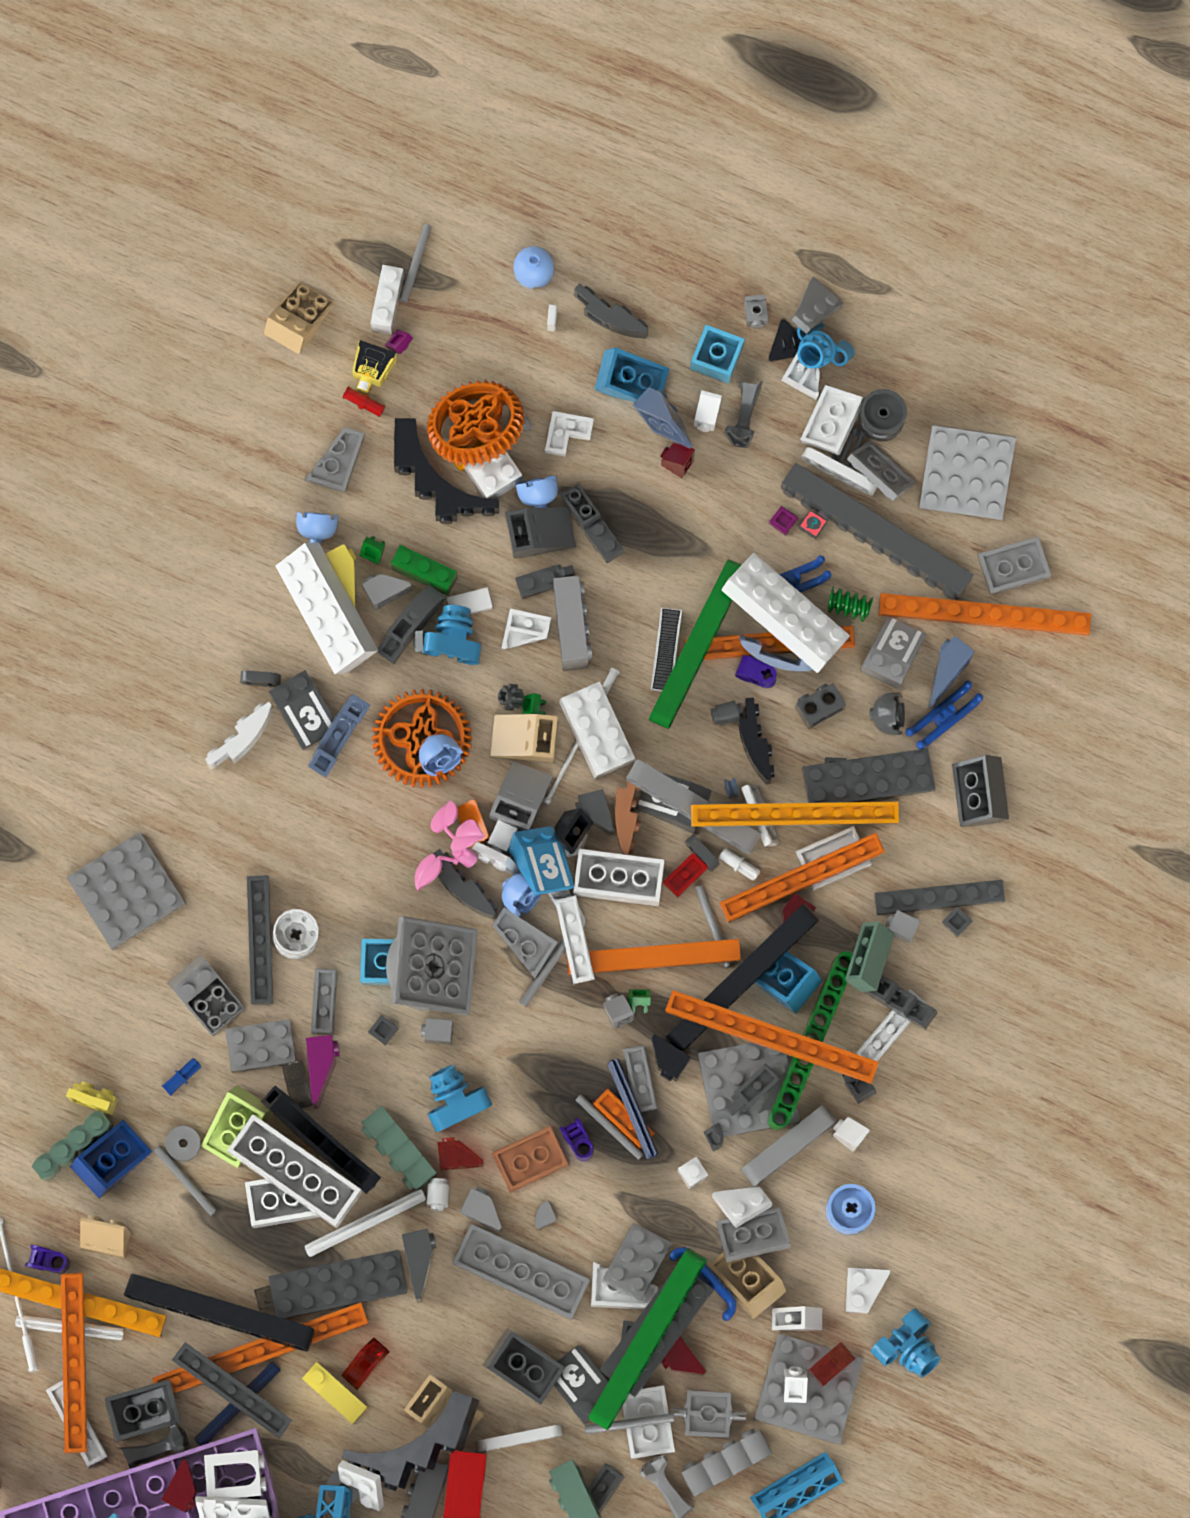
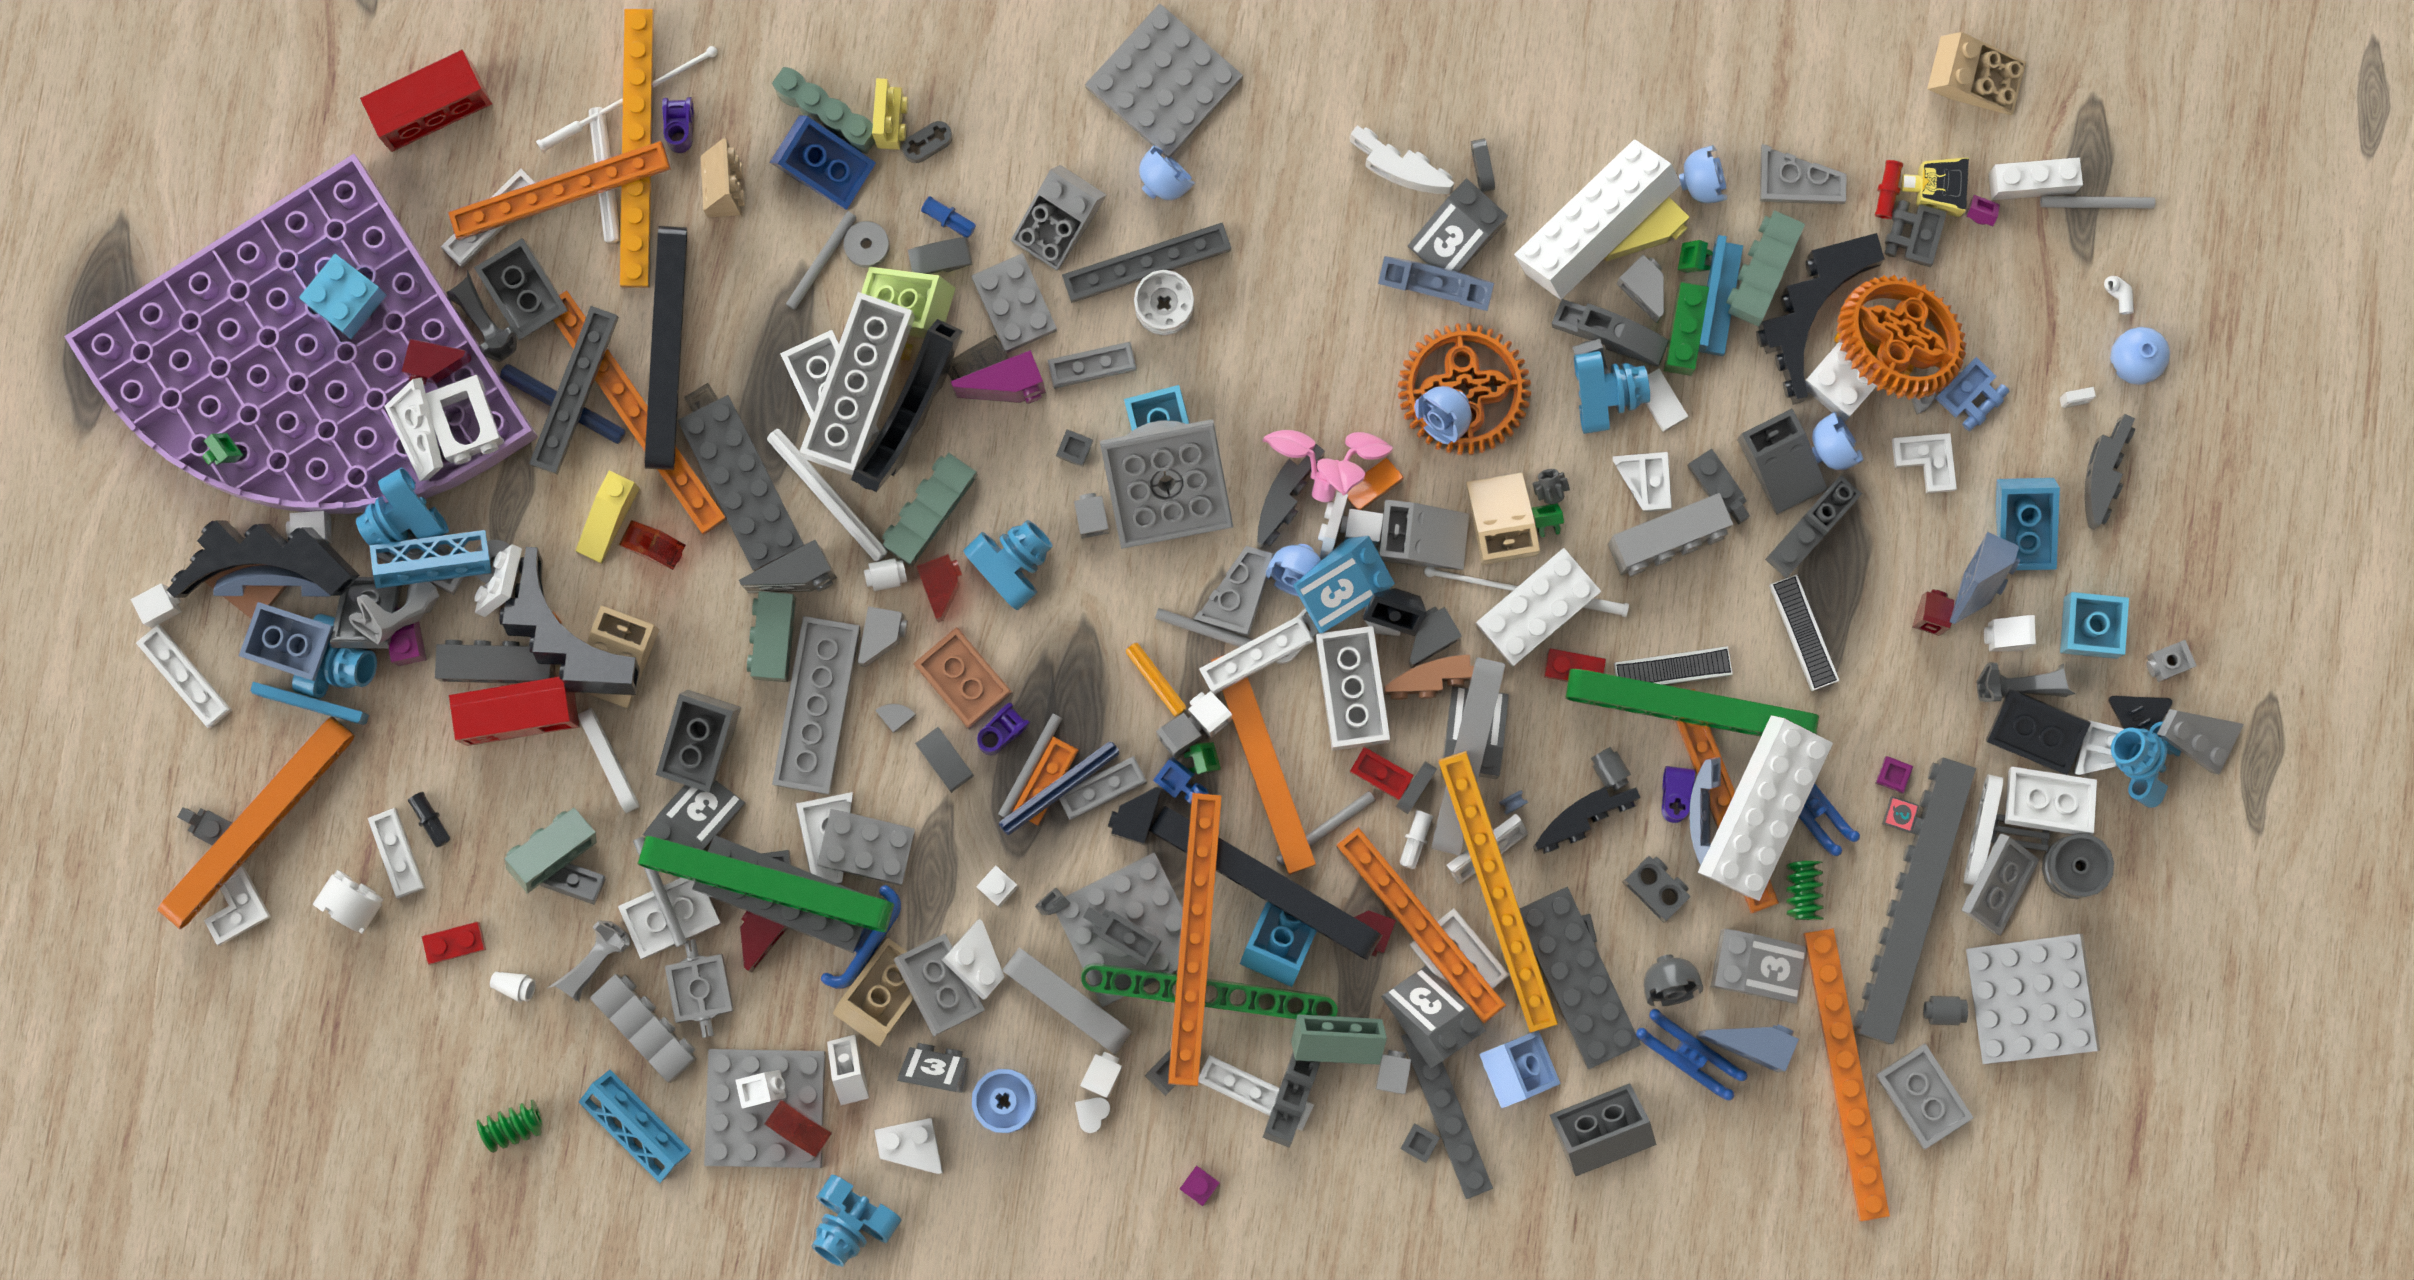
camera: 80 degrees right, 5 degrees up
none -> sand green brick [747,591,796,682]
none -> dark grey slope [897,1043,969,1093]
none -> dark grey beam [902,121,952,163]
none -> dark grey slope [908,237,973,274]
none -> dark grey slope [915,727,974,793]
none -> white tile [1075,1097,1110,1133]
none -> light orange axle [1126,643,1186,716]
none -> light blue cylinder [1139,145,1195,200]
none -> blue plate [1153,756,1209,804]
none -> magenta plate [1179,1165,1220,1206]
none -> white slope [1188,691,1232,738]
none -> dark grey slope [1381,966,1486,1069]
none -> light blue slope [1479,1030,1561,1108]
none -> red plate [1544,648,1606,682]
none -> dark azure fence [1698,235,1743,356]
none -> sand green brick [1726,210,1805,327]
none -> tile [1769,575,1839,692]
none -> dark grey plate [1885,200,1947,267]
none -> dark grey brick [1923,996,1968,1026]
none -> medium blue plate [1935,357,2010,431]
none -> black plate [1986,688,2091,775]
none -> white arm [2104,276,2134,315]

